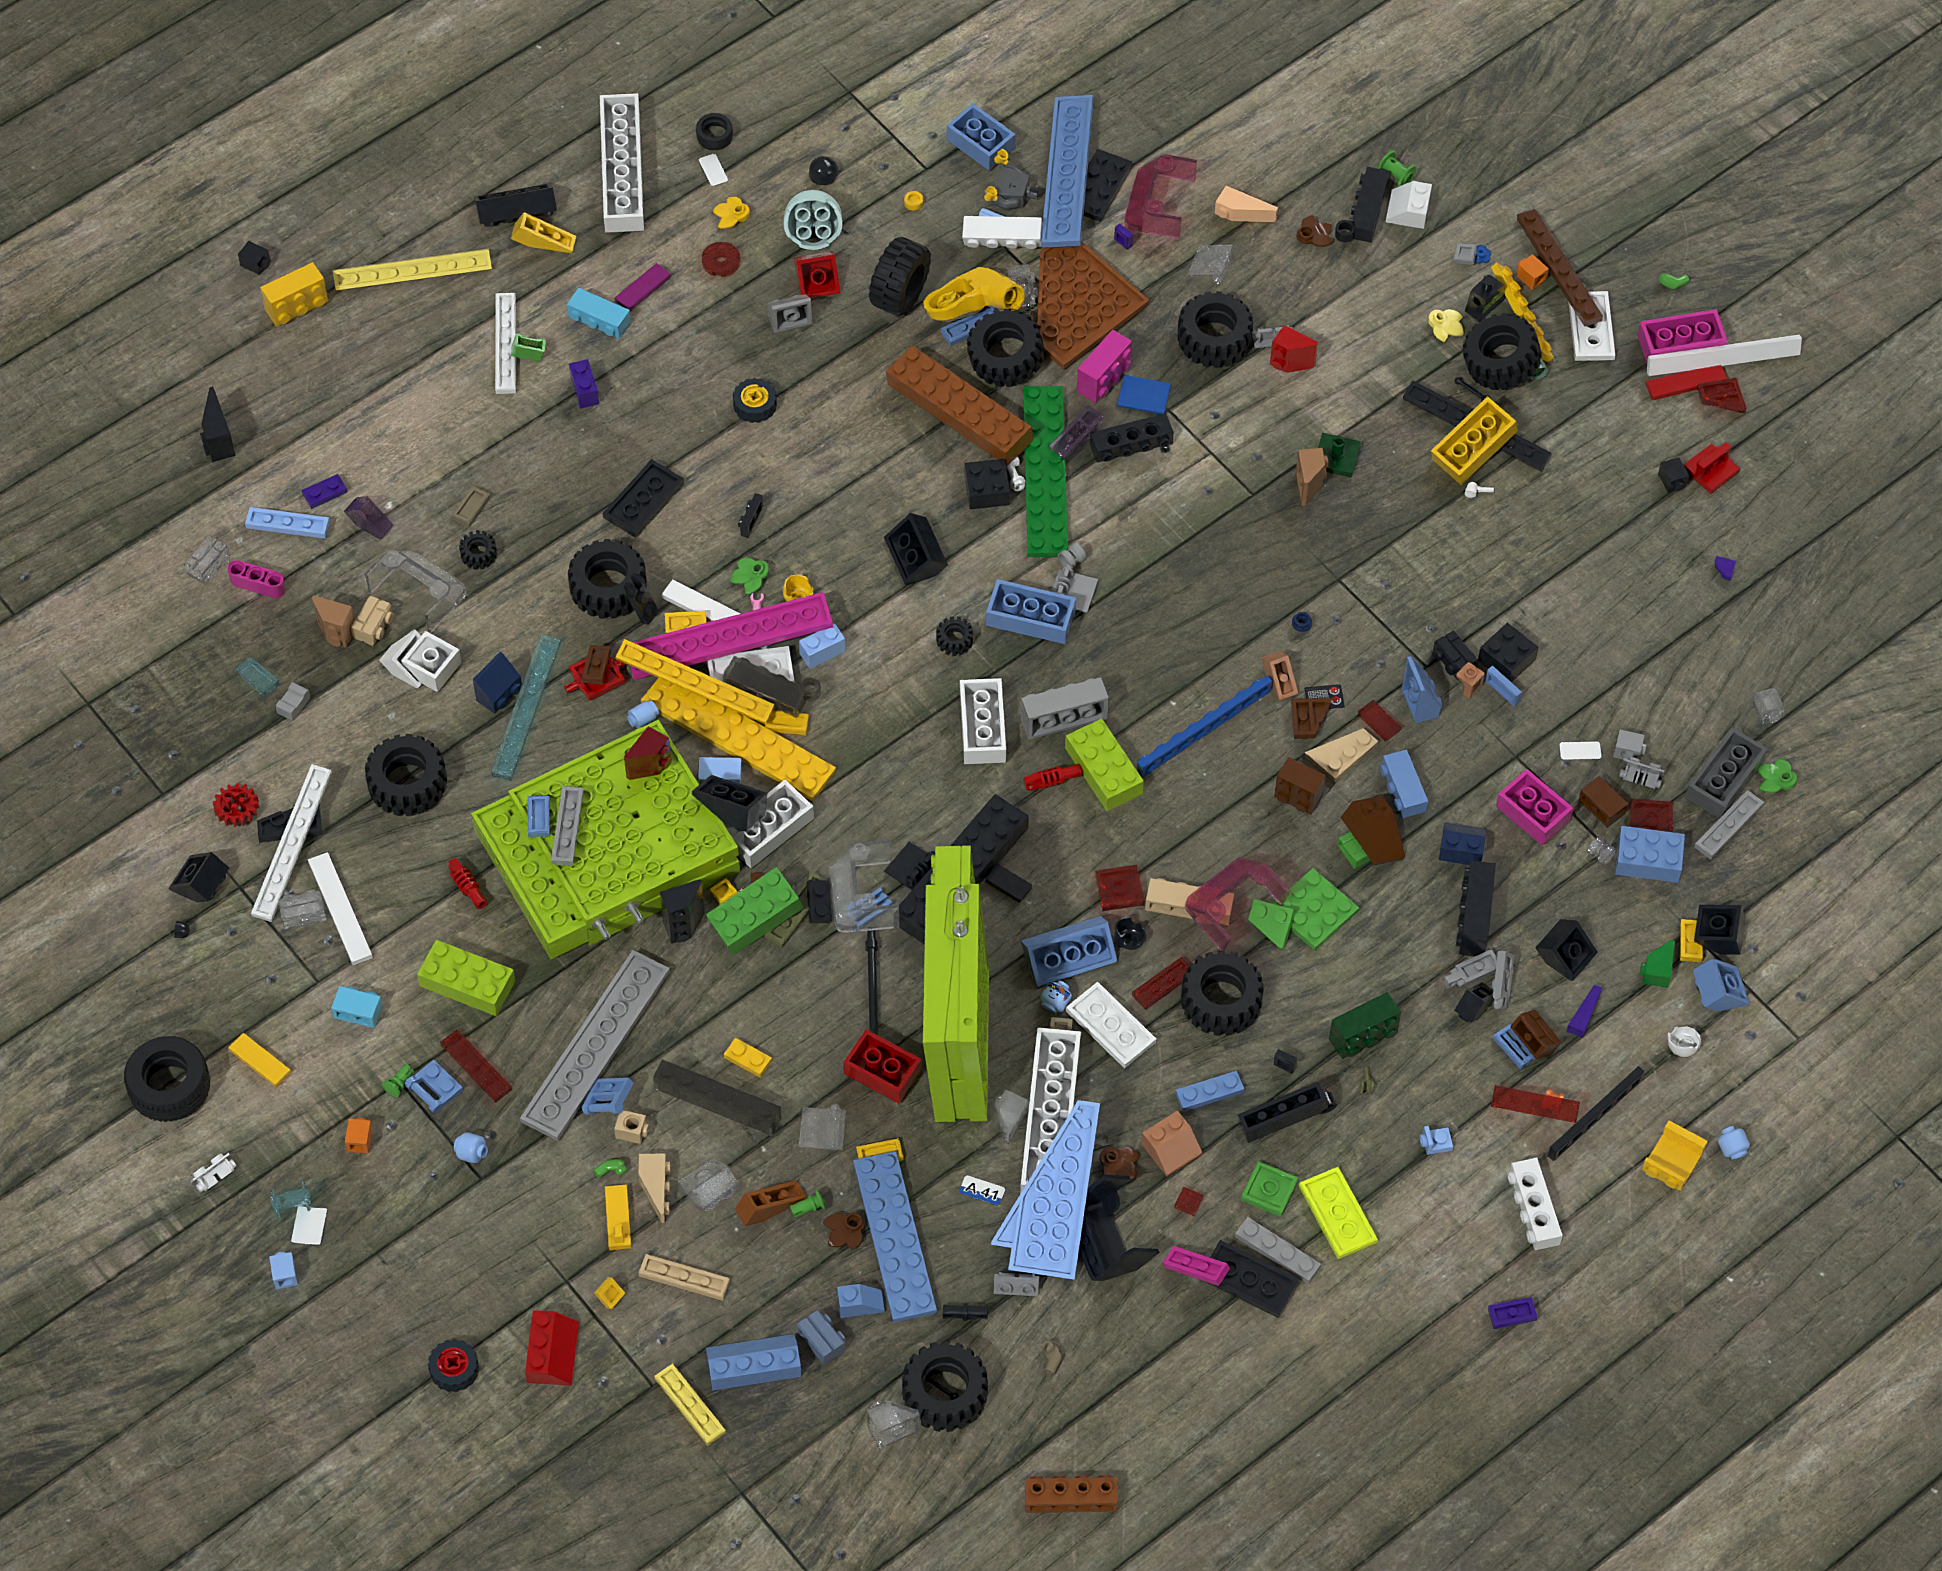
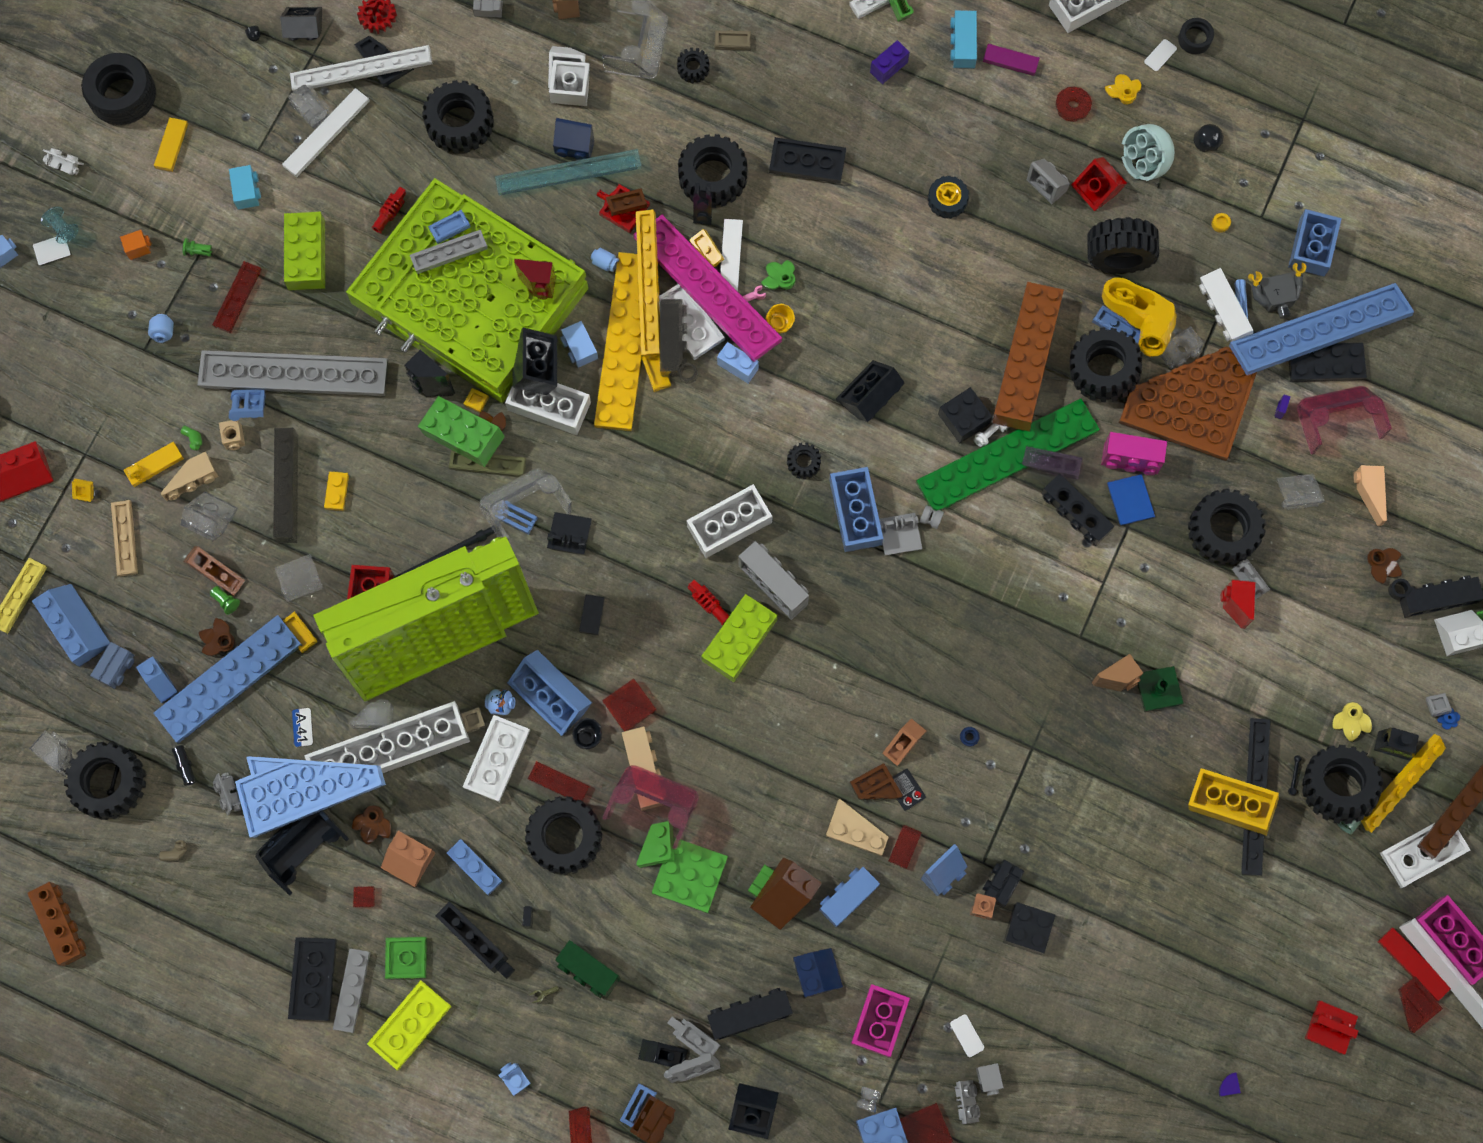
camera: 65 degrees right, 15 degrees up
tan brick [350,596,394,646] -> none
medium blue plate [404,1060,463,1114] -> none
black plate [738,493,763,538] -> none
black plate [806,880,832,924] -> none
black brick [893,794,1029,945] -> none
blue plate [1137,676,1272,778] -> none
dark pink plate [1163,1246,1230,1286] -> none
reddish brown brick [1274,757,1326,815] -> none
white hand [1465,482,1494,498] -> none
medium blue tile [1485,666,1522,707] -> none
orange brick [1516,254,1549,291] -> none
reddish brown brick [1578,776,1628,828] -> none
black brick [1658,457,1689,493] -> none

